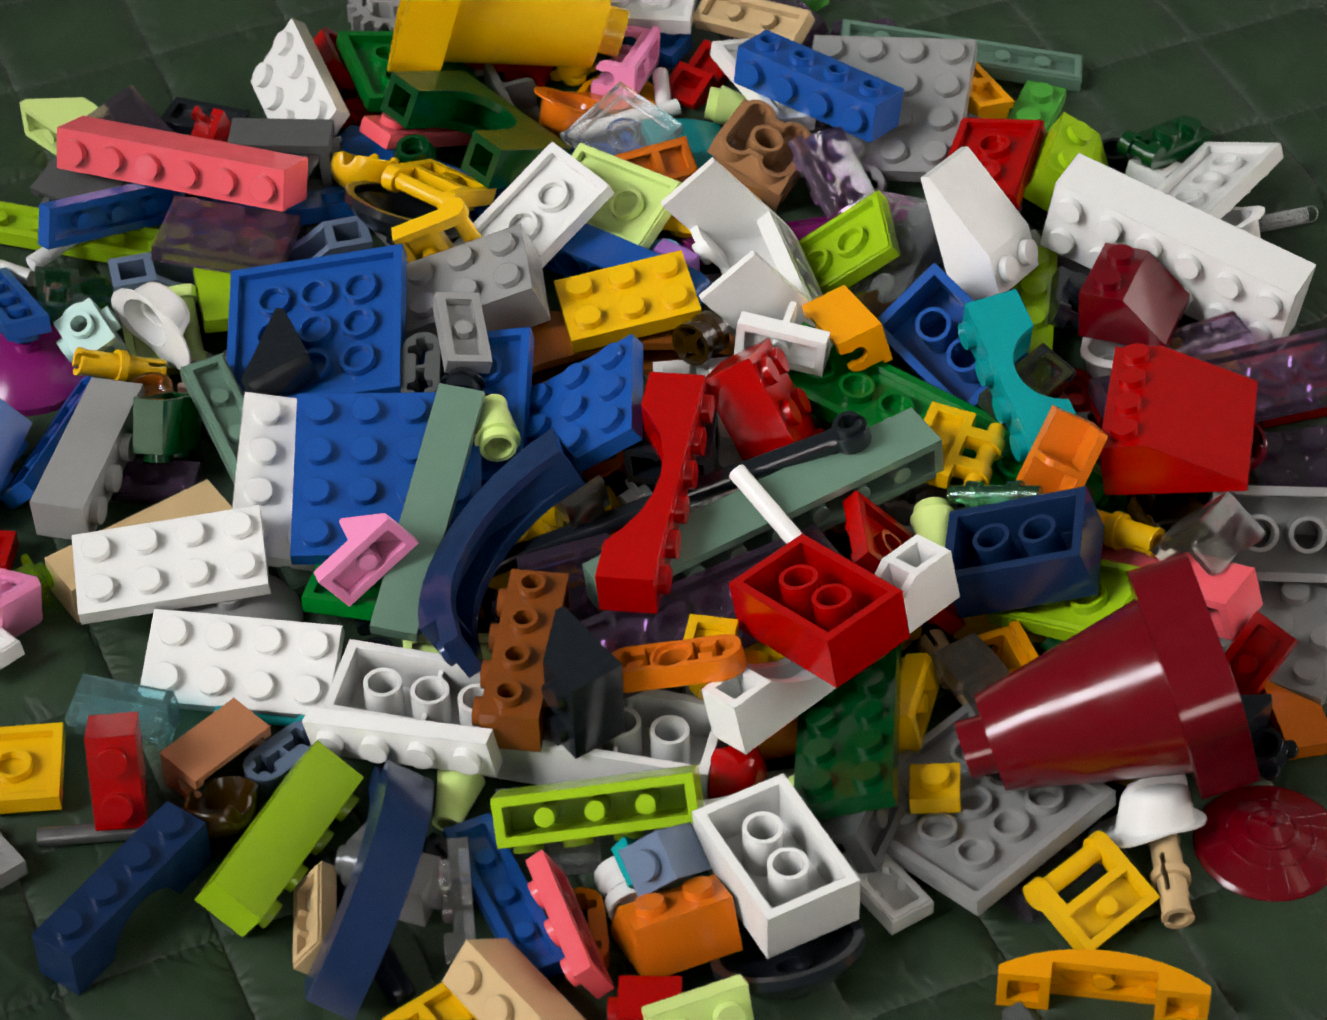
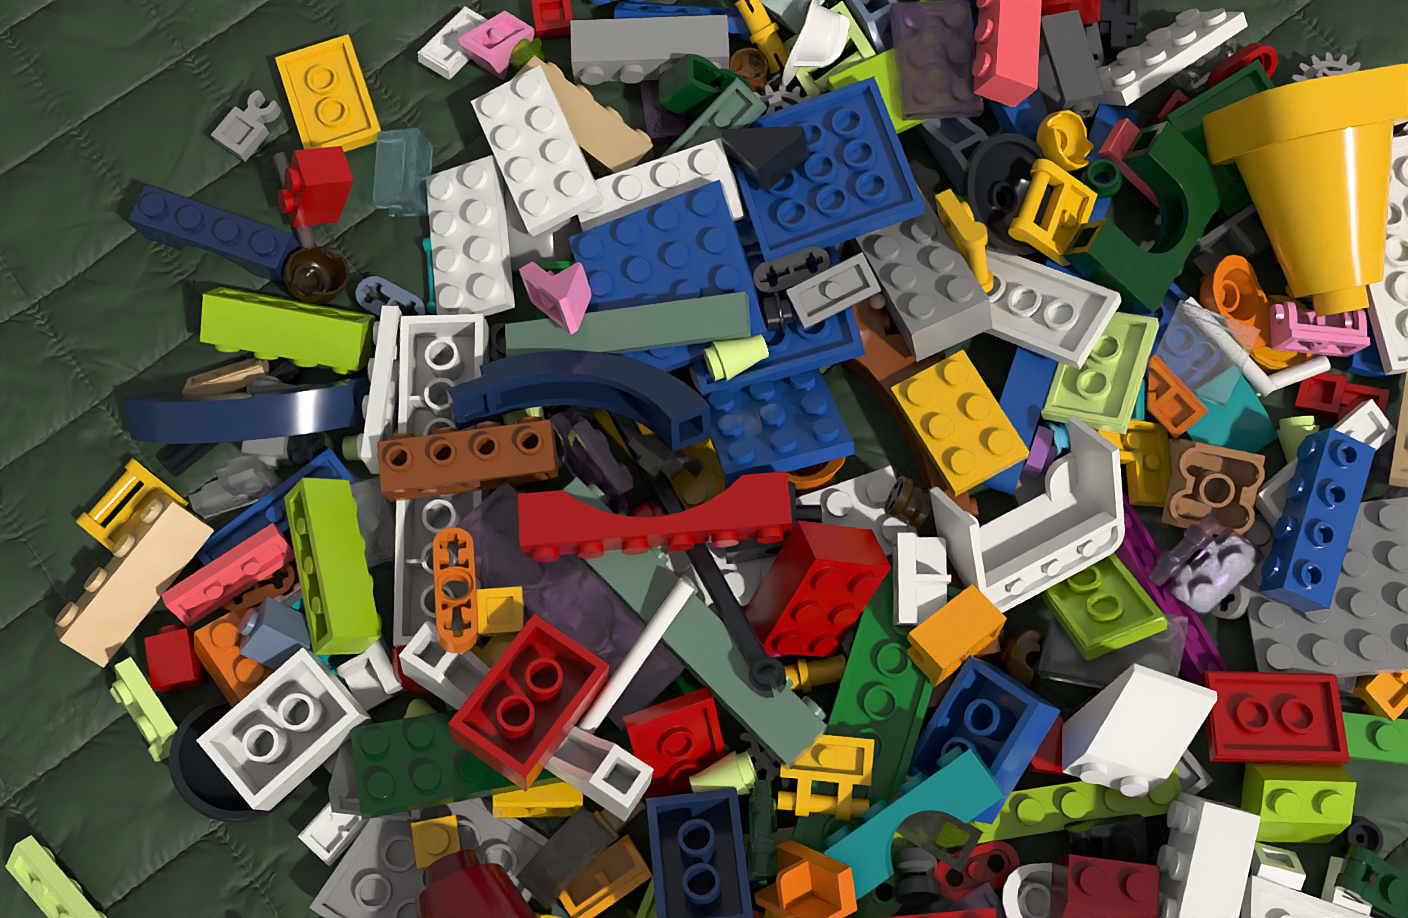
camera: 75 degrees right, 30 degrees up
nougat hinge [159,698,271,798] -> none
black slope [541,605,625,759] -> none

